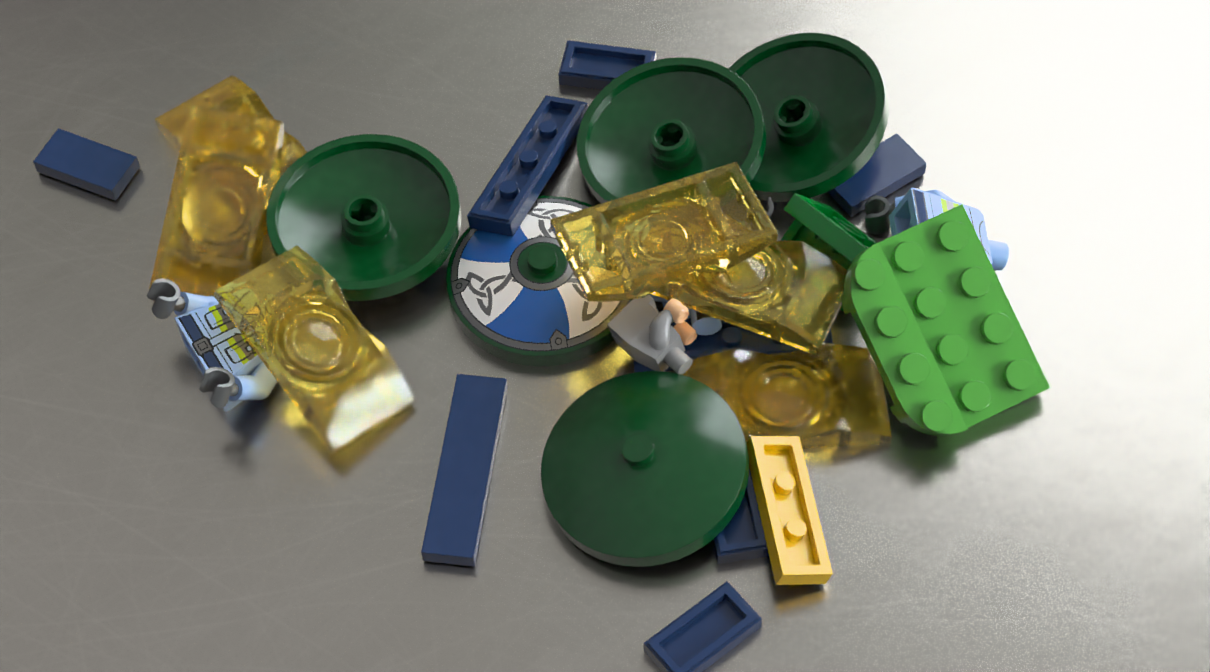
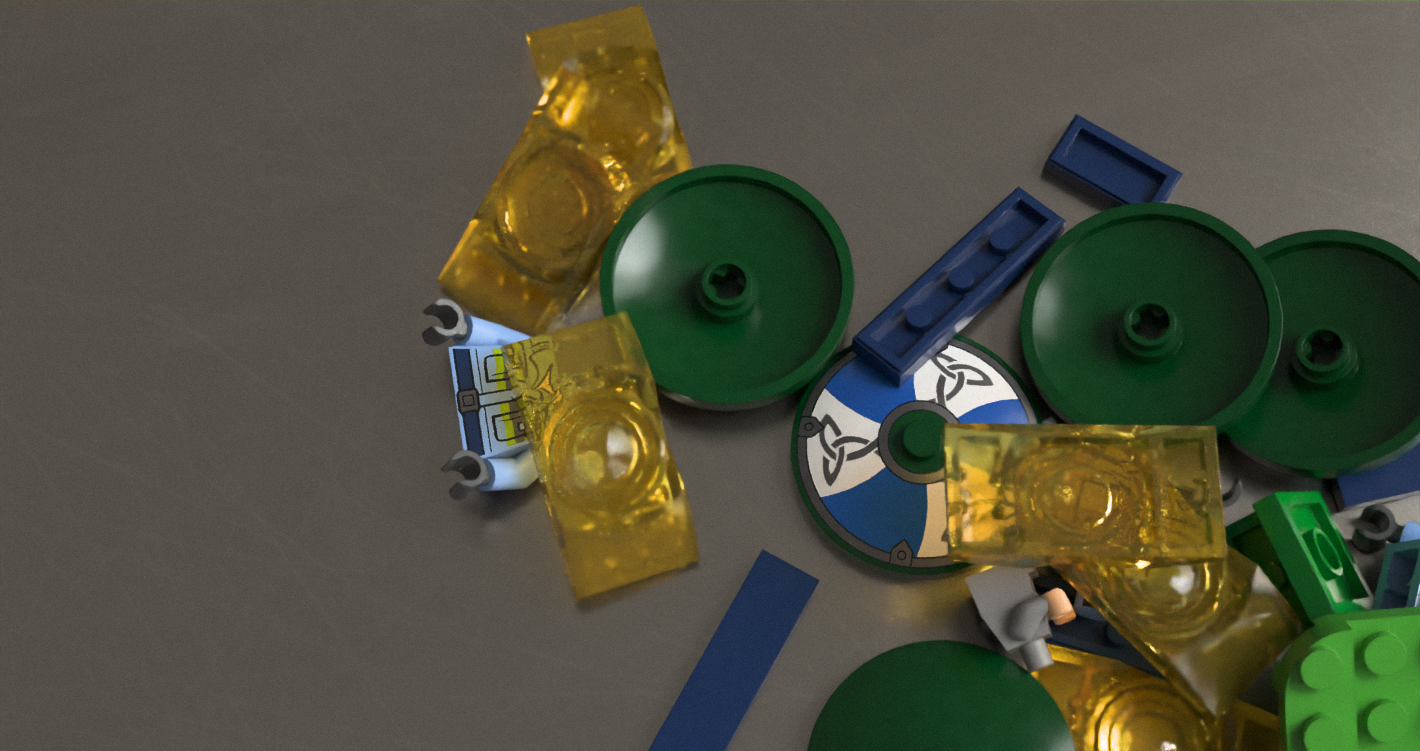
camera: 20 degrees right, 15 degrees up
dark blue tile [33,128,140,201] -> none

